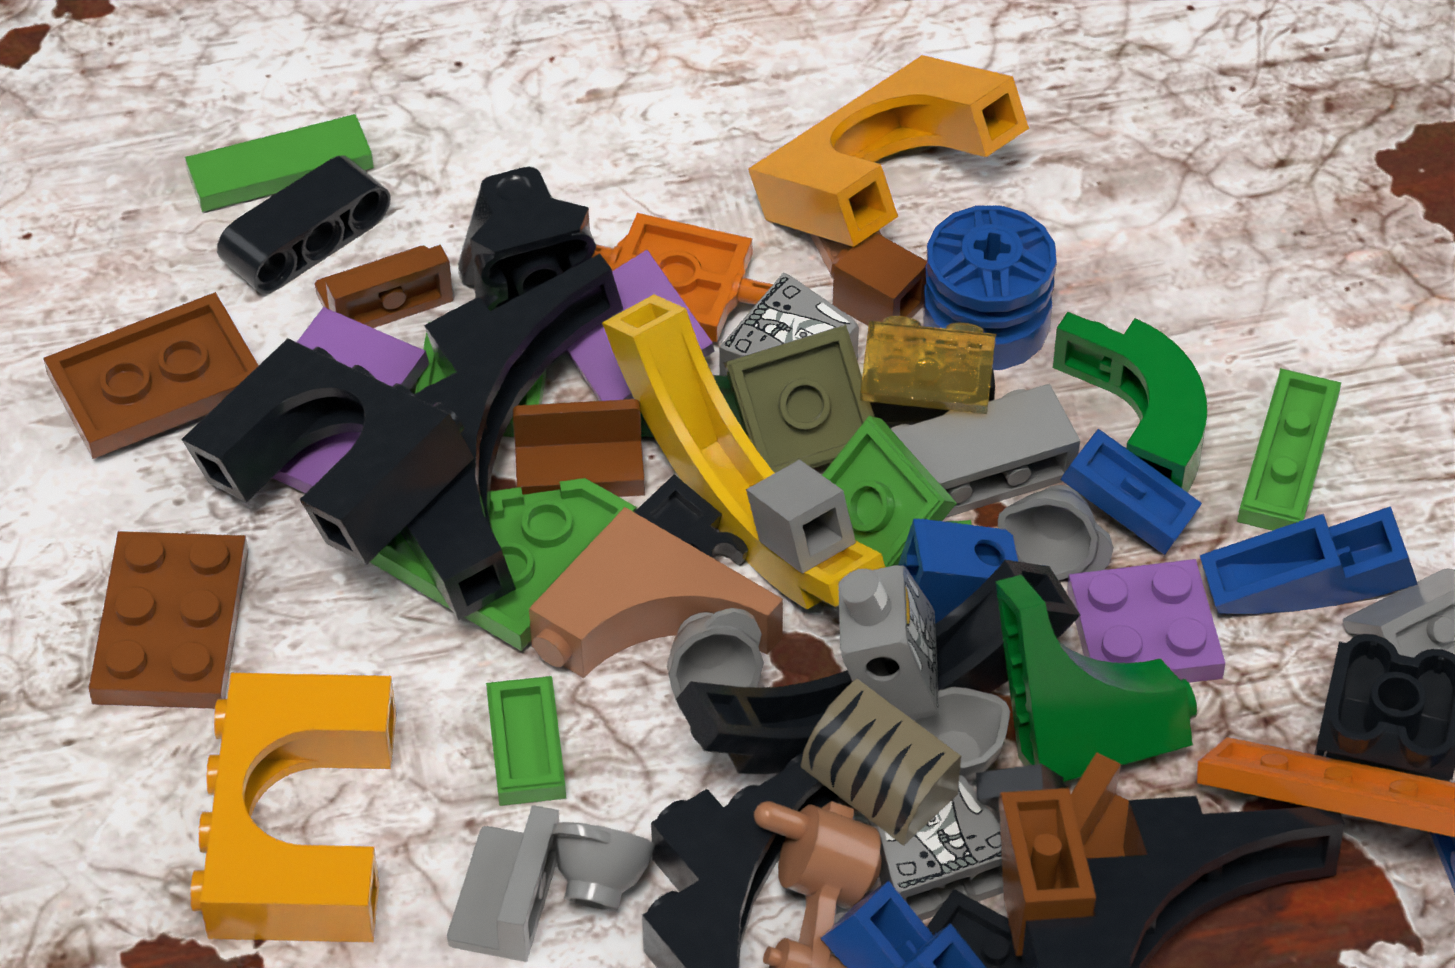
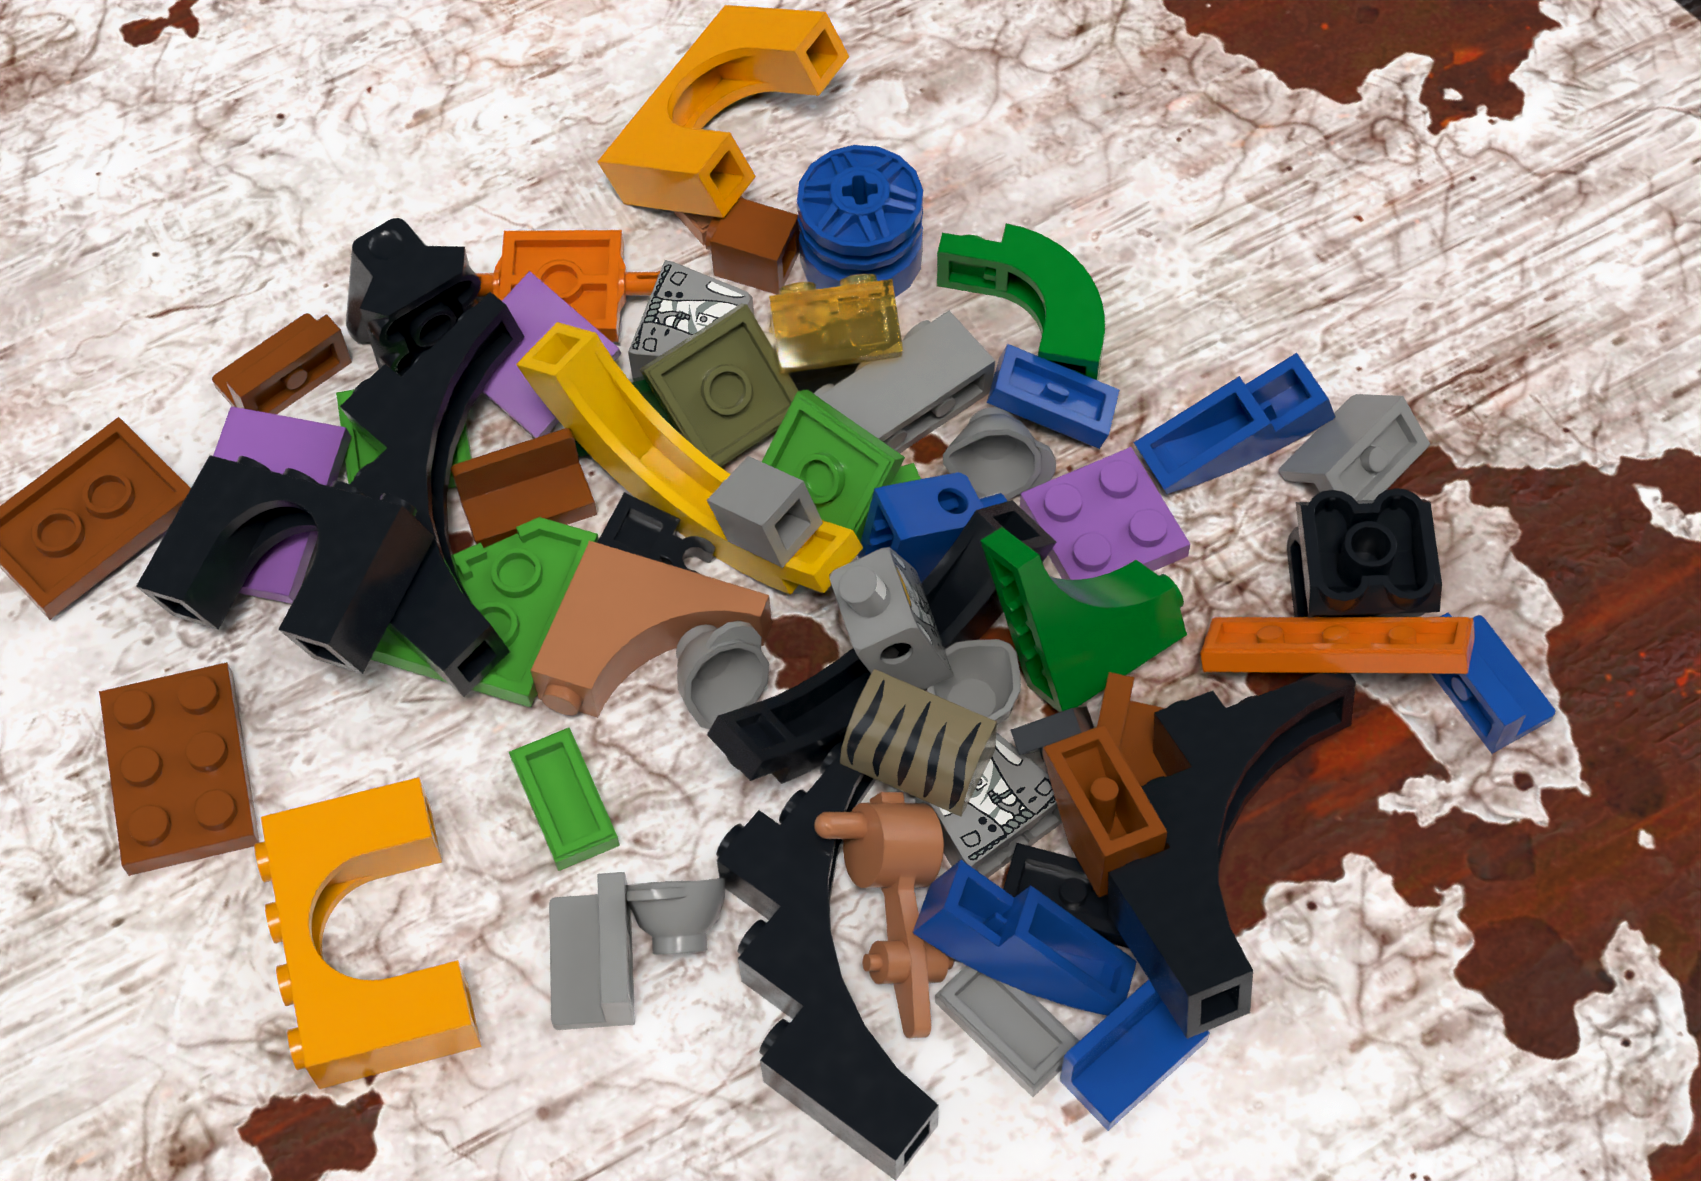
camera: 15 degrees left, 10 degrees up
bright green tile [185,114,374,212] -> none
black beam [217,155,391,294] -> none
bright green tile [1237,368,1341,530] -> none

